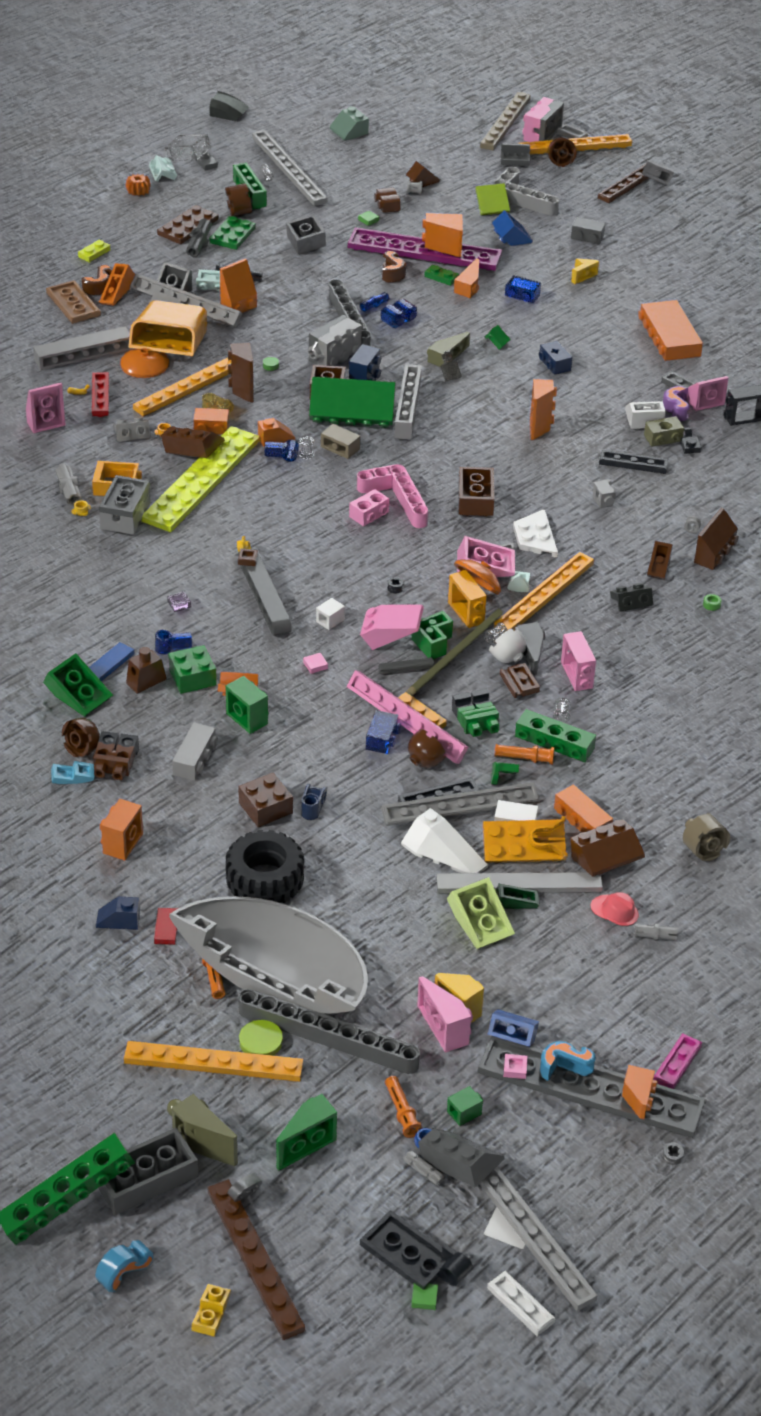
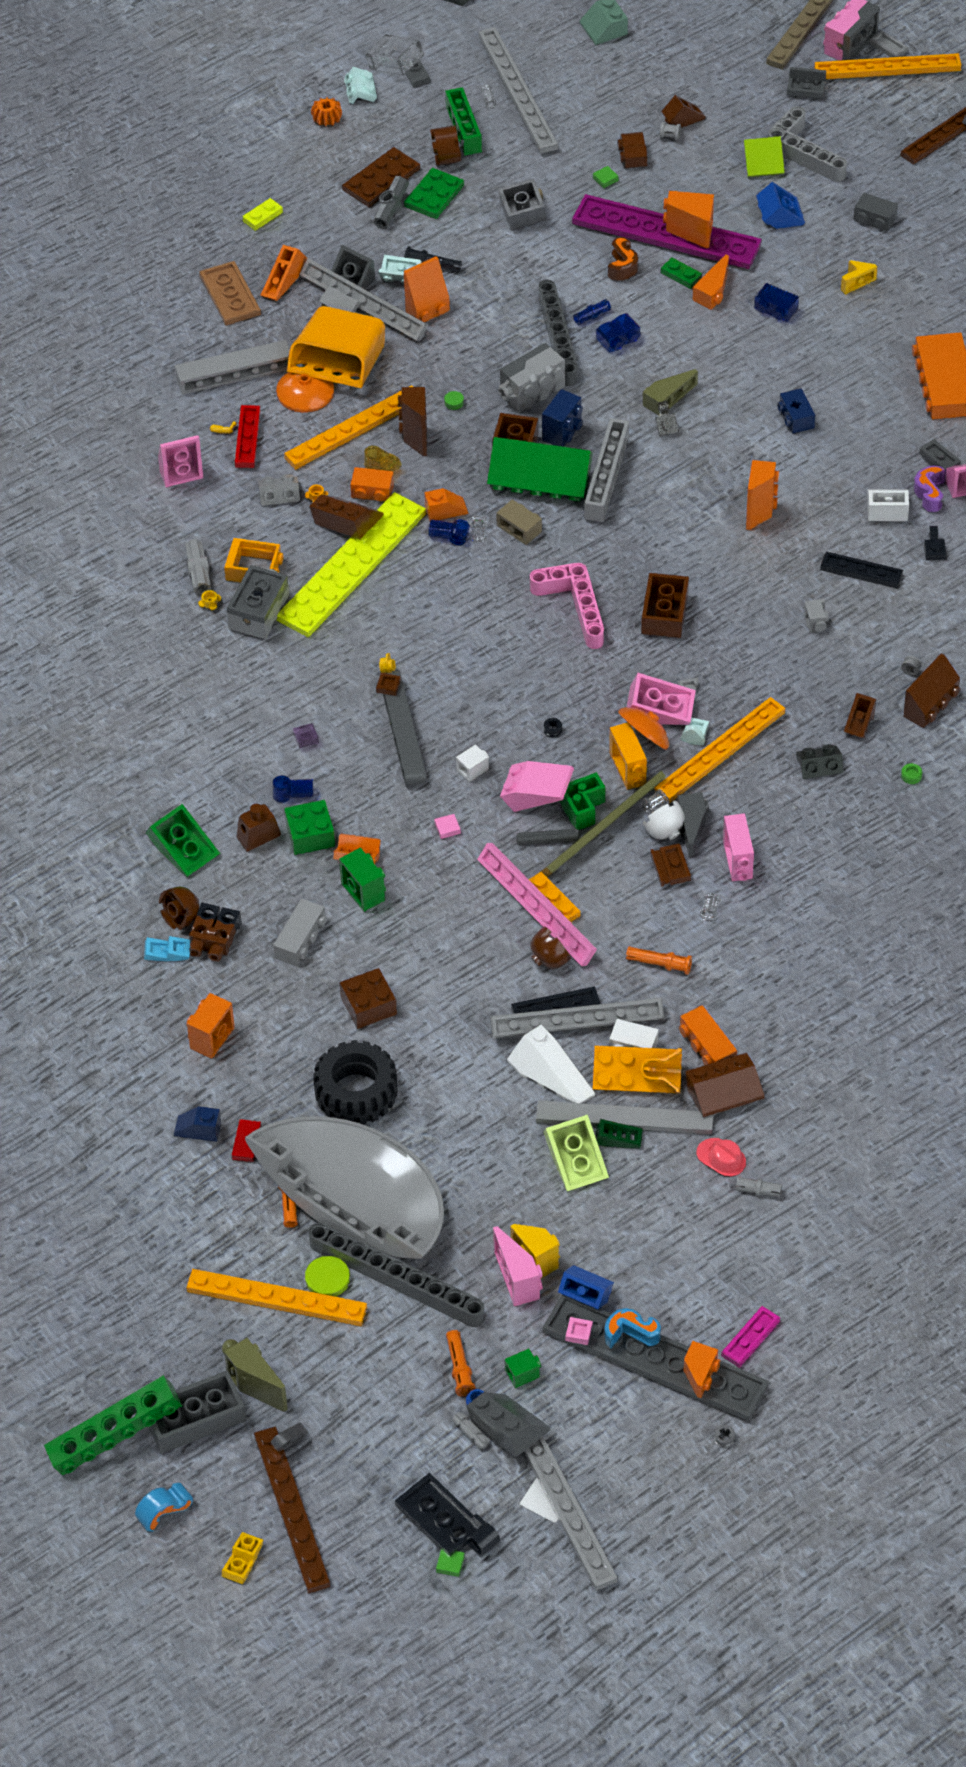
camera: 10 degrees right, 10 degrees up
reddish brown animal [81,264,112,295] -> none
blue tile [89,642,135,681] -> none
green slope [276,1094,337,1171] -> none
dark blue piece [301,783,327,820] -> none
bright pink brick [349,489,389,527] -> none
clear blue brick [366,710,401,754] -> none
green hips [452,688,499,737] -> none
green tile [484,325,511,350] -> none
white tile [487,1271,555,1336] -> none
green tile [491,762,519,785] -> none
white wing [513,510,558,557] -> none
green brick [515,709,596,762] -> none
reddish brown cylinder [547,137,577,167] -> none
olive brick [644,417,684,447] -> none
dark tan brick [683,813,730,861] -> none

